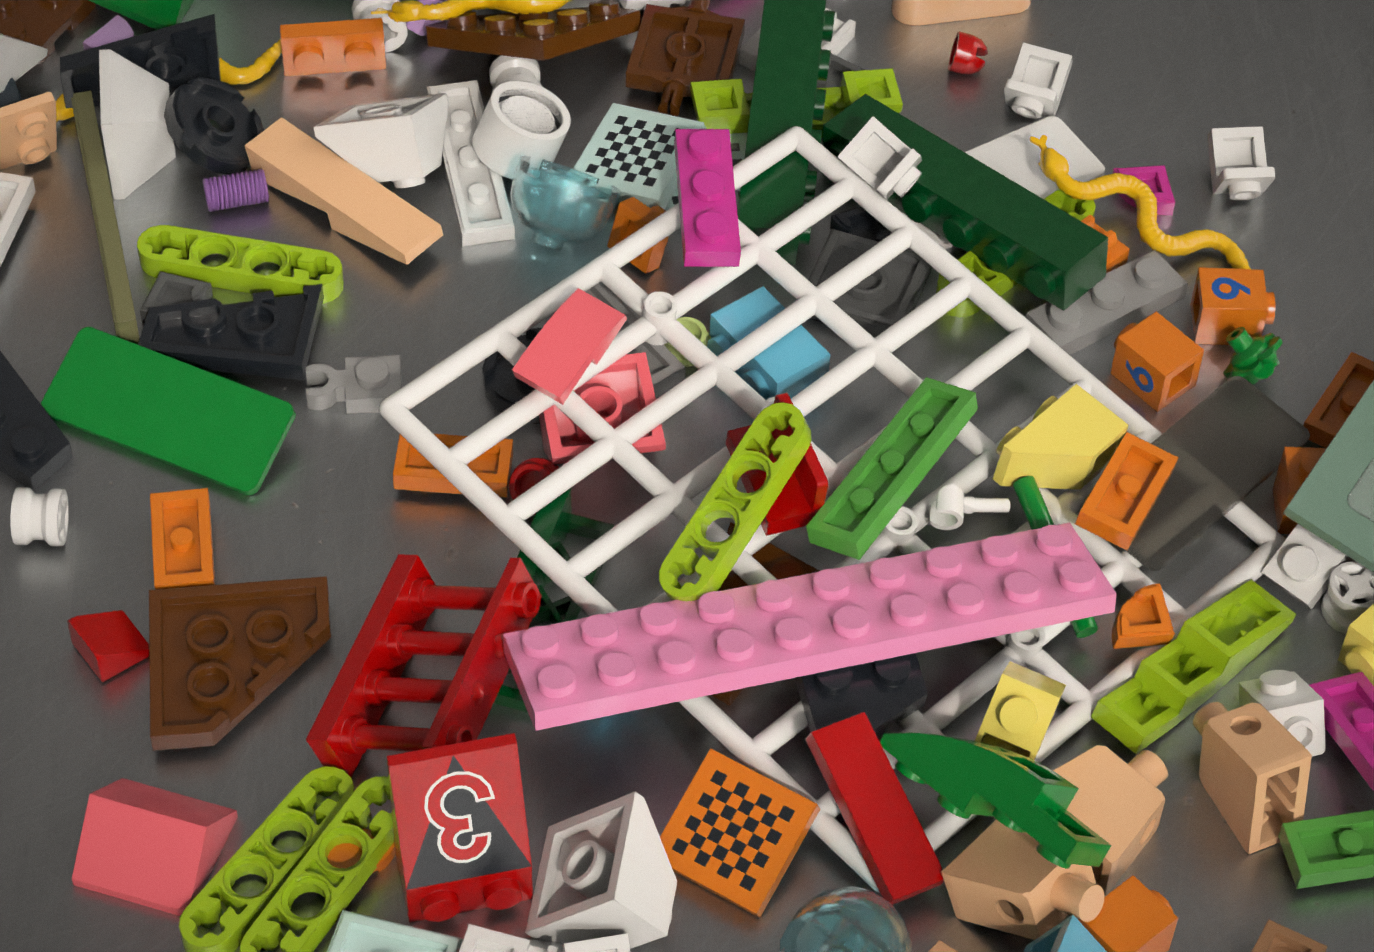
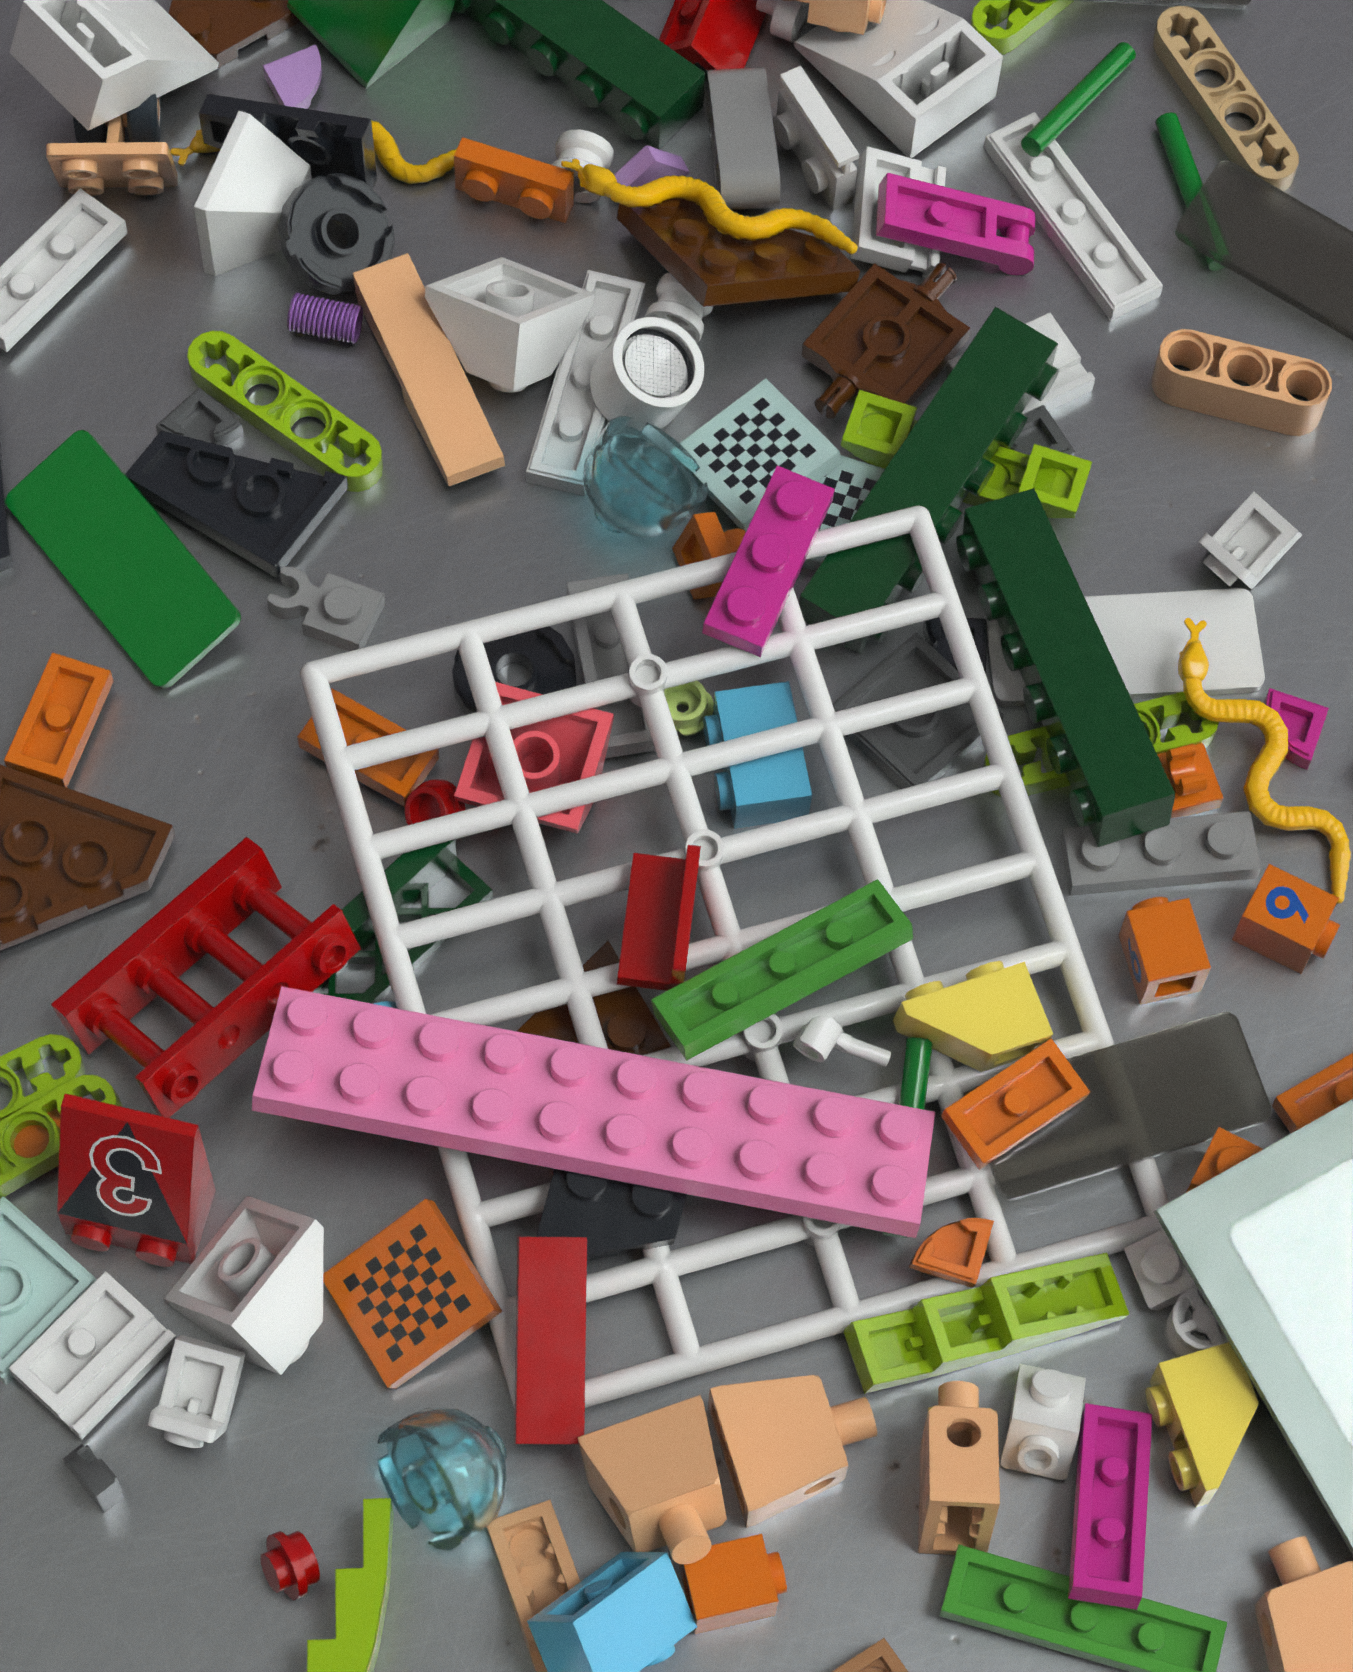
camera: 25 degrees right, 15 degrees up
olive tile [71,91,140,345] -> none
coral slope [512,288,627,405] -> none
lime beam [659,402,812,601] -> none
white bracket [837,116,922,200] -> none
green slope [880,732,1112,869] -> none
red hinge [948,31,988,74] -> none
light yellow slope [975,661,1066,761] -> none
green plant [1223,327,1283,385] -> none

